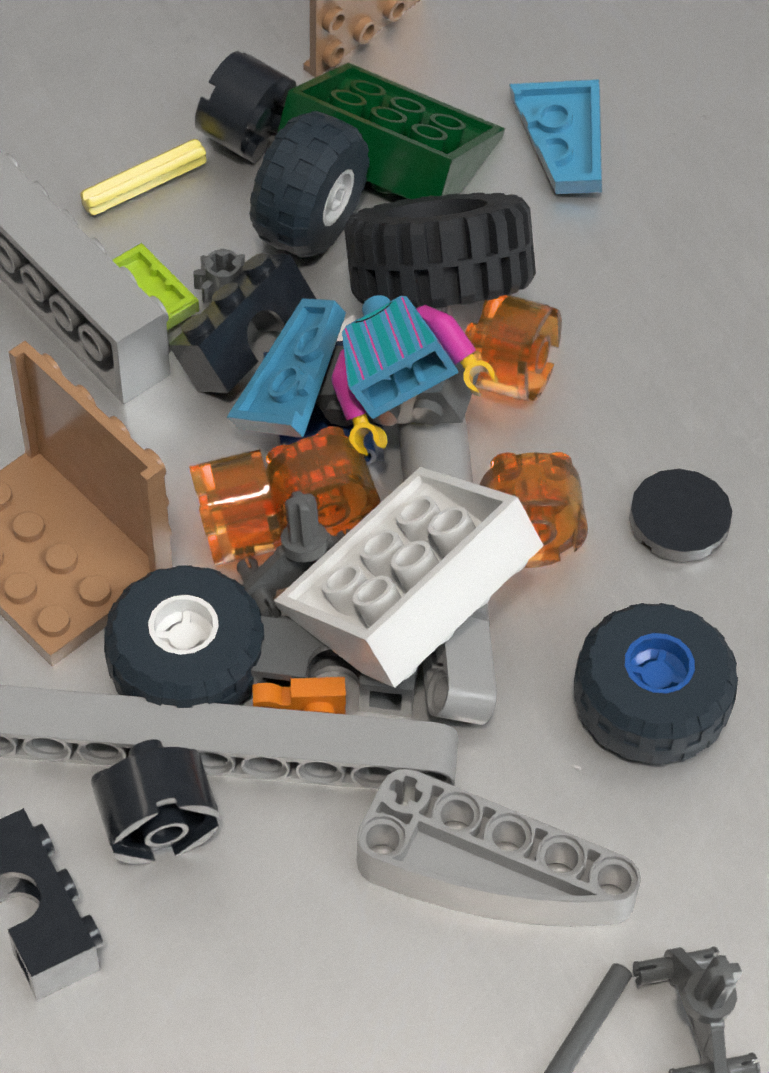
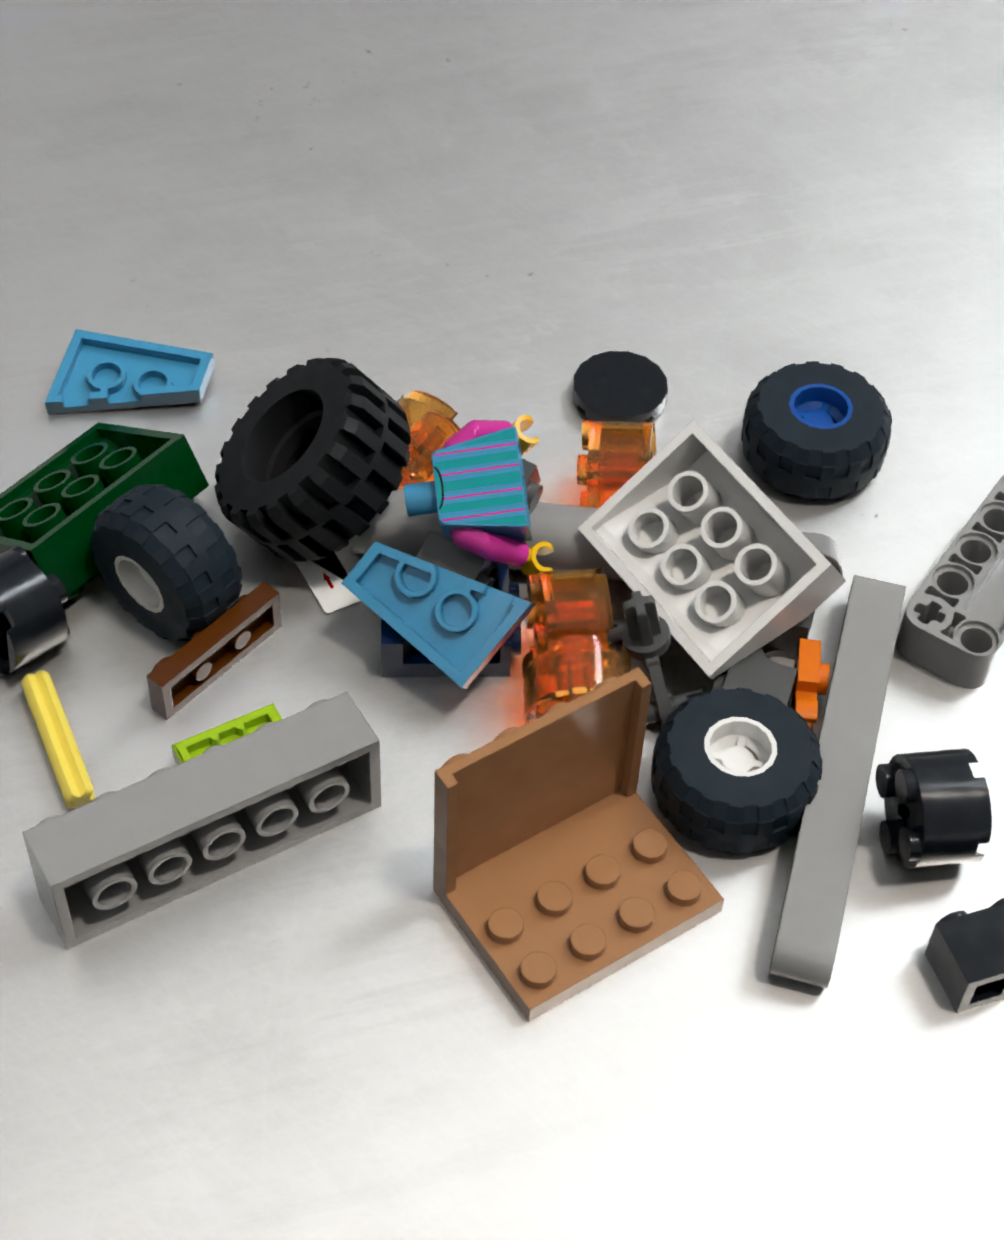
camera: 80 degrees left, 5 degrees down
black arch [169,253,316,393] -> none
dark grey gear [193,248,245,304] -> none
none -> reddish brown plate [146,582,282,720]

